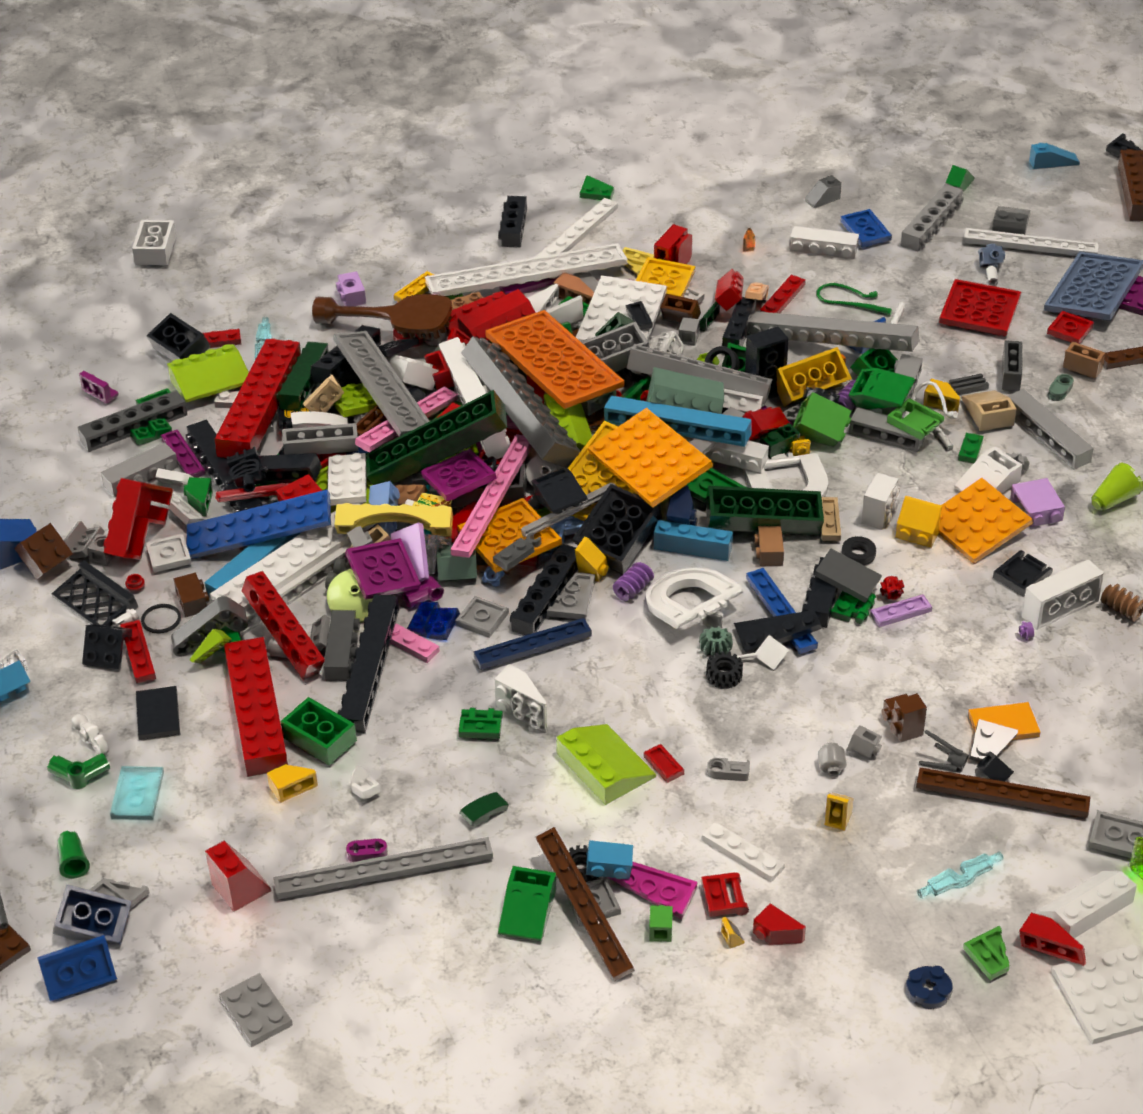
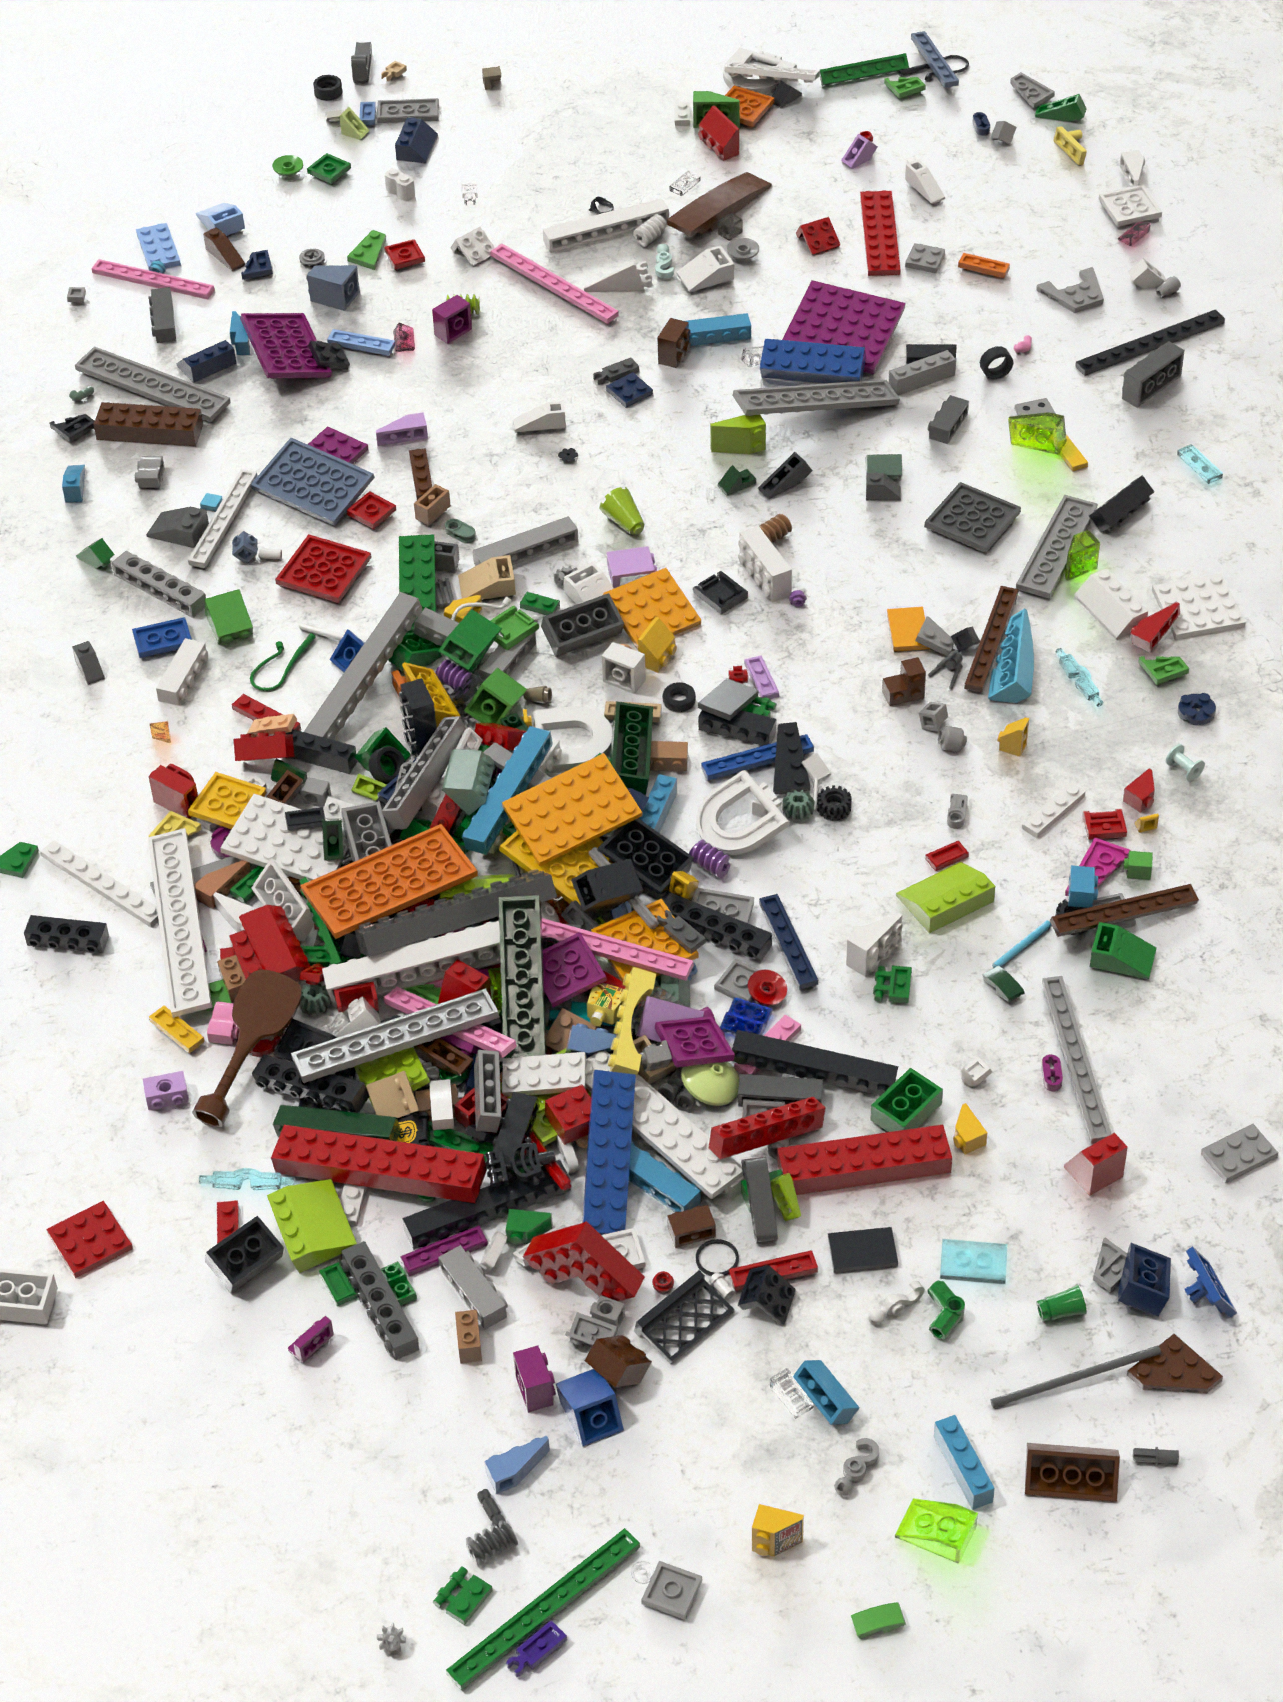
camera: 85 degrees left, 5 degrees up
none -> red plate [46,1200,133,1278]
none -> light grey brick [135,456,164,488]
none -> medium azure tile [200,493,223,512]
none -> bright green slope [205,589,253,644]
none -> green plate [399,534,436,633]
none -> medium nougat brick [455,1310,482,1364]
none -> magenta brick [513,1345,556,1413]
none -> dark tan cone [523,686,552,704]
none -> dark grey brick [541,593,624,657]
none -> red dish [747,969,787,1005]
none -> medium azure wedge [988,608,1034,703]
none -> medium azure bar [992,920,1052,968]
none -> light aqua piece [1165,744,1205,782]

